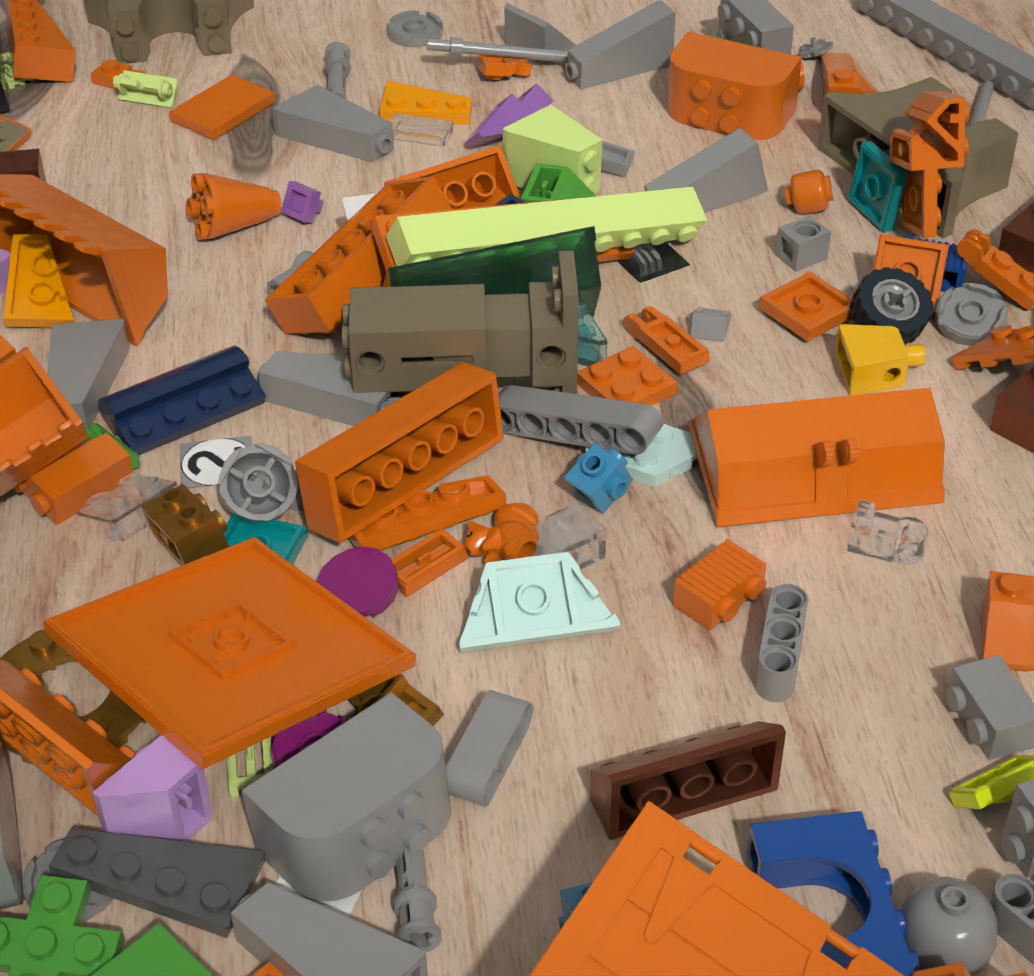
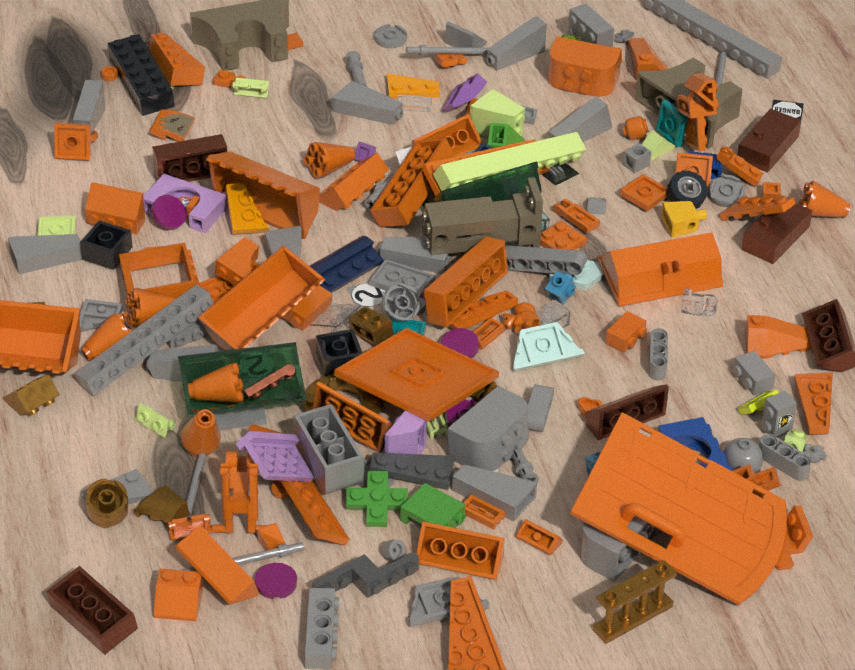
camera: 10 degrees left, 0 degrees up
orange tile [169,74,276,140] -> none
none -> orange tile [287,33,303,50]
none -> black brick [316,329,362,376]
none -> orange slope [319,152,389,211]
none -> light grey tile [369,259,435,298]
none -> orange tile [577,397,603,419]
none -> yellowish green slope [642,130,675,161]

